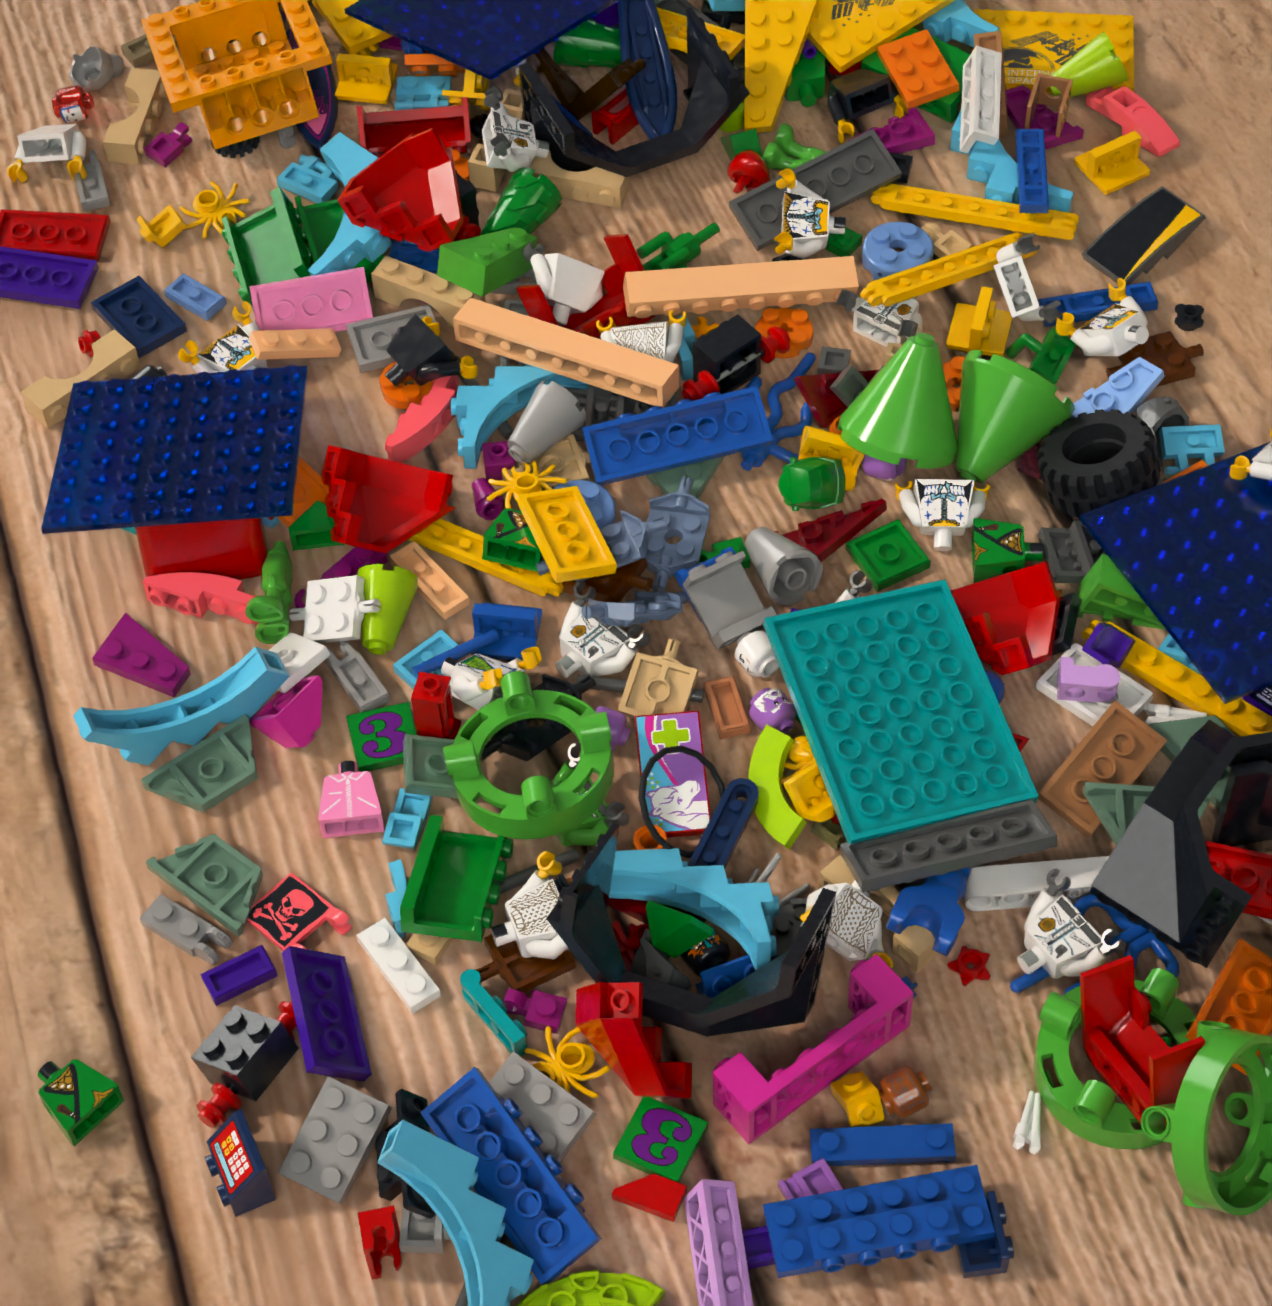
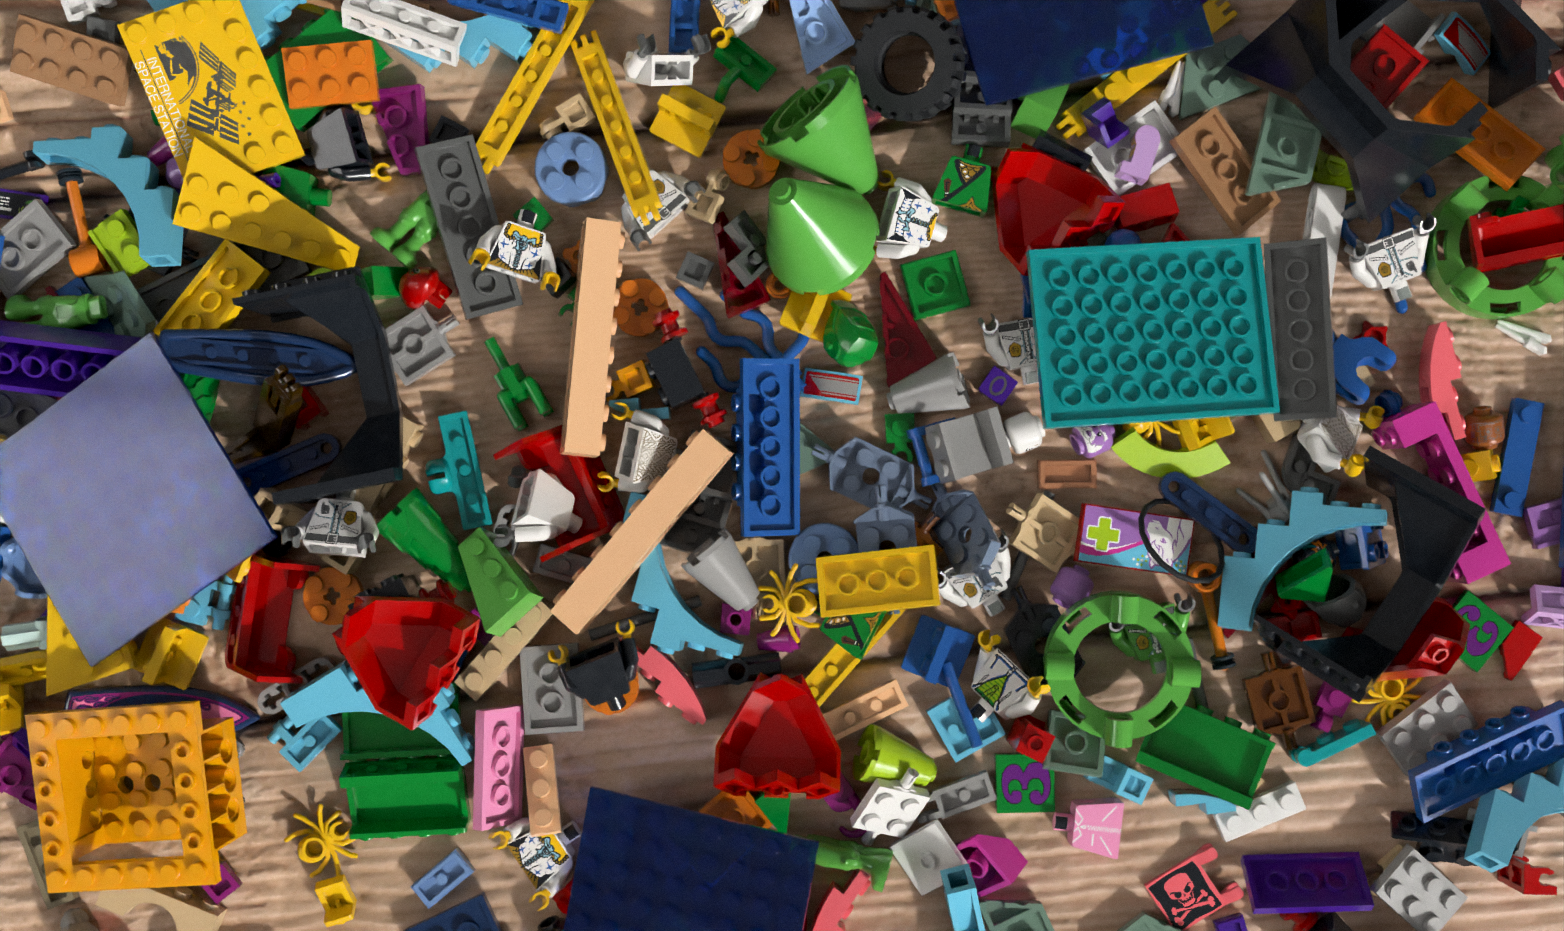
camera: 80 degrees left, 35 degrees up
white torso [491,851,570,960] -> none
none -> light grey plate [385,305,460,386]
none -> teal plate [425,411,493,530]
none -> black piece [692,652,782,689]
none -> slope [800,368,863,405]
none -> red hinge [1115,183,1180,233]
none -> coral slope [1419,321,1466,440]

